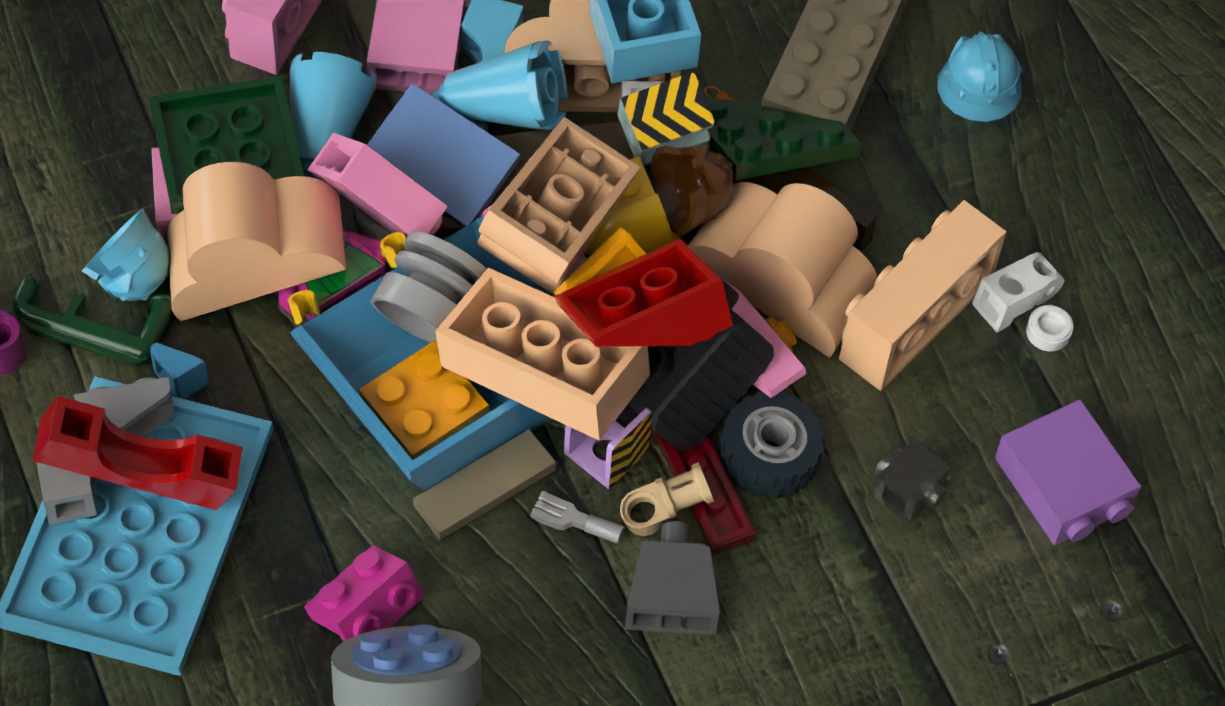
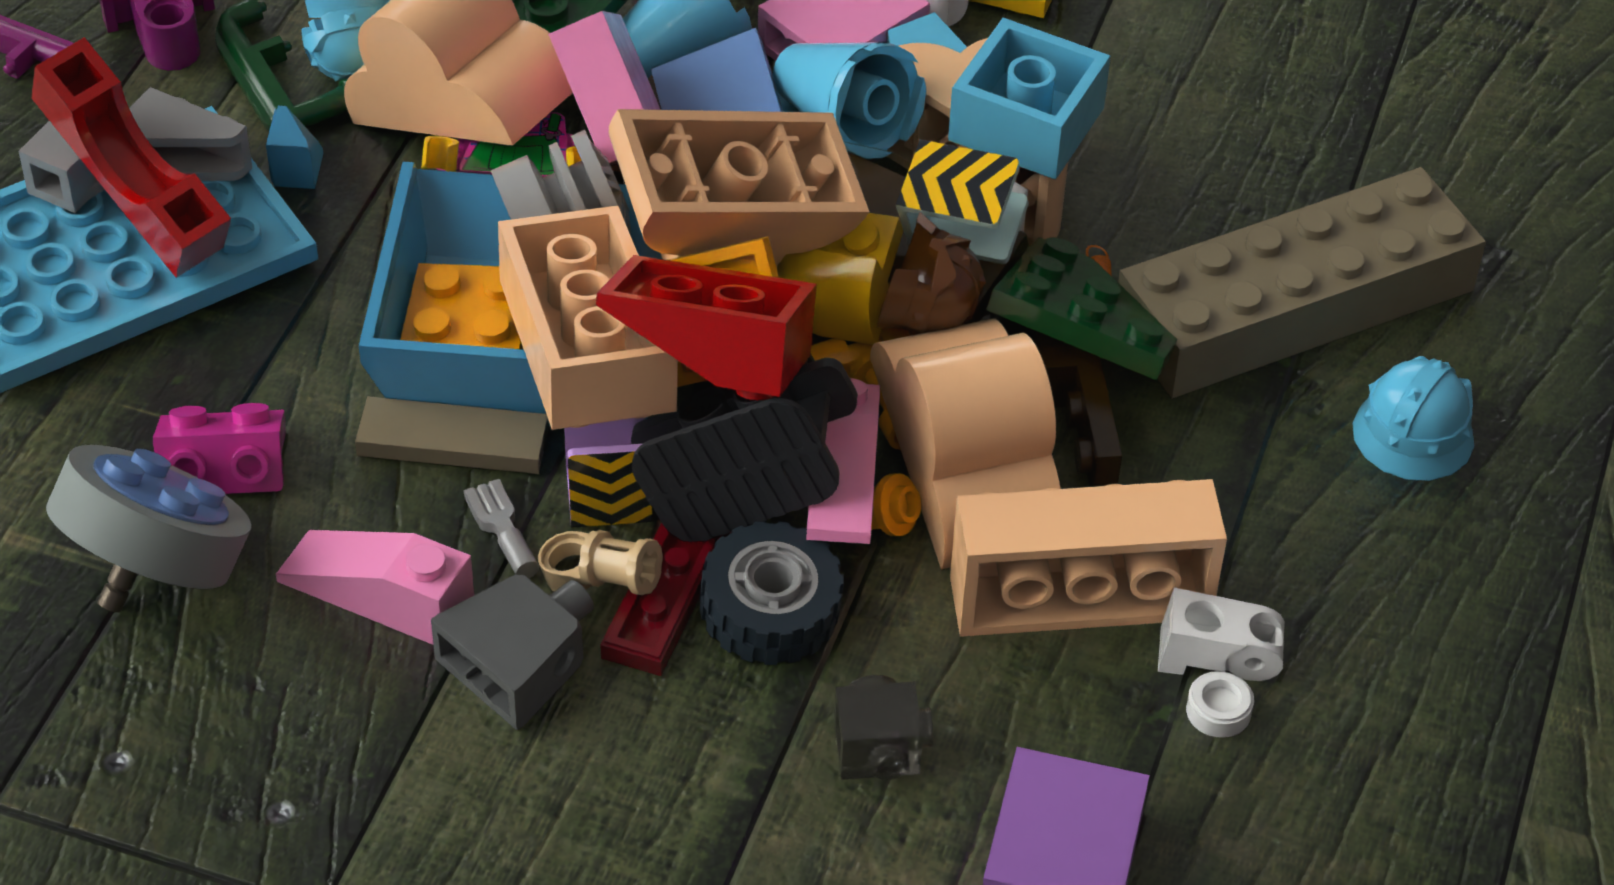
camera: 45 degrees right, 10 degrees down
none -> bright pink slope [276,530,474,645]

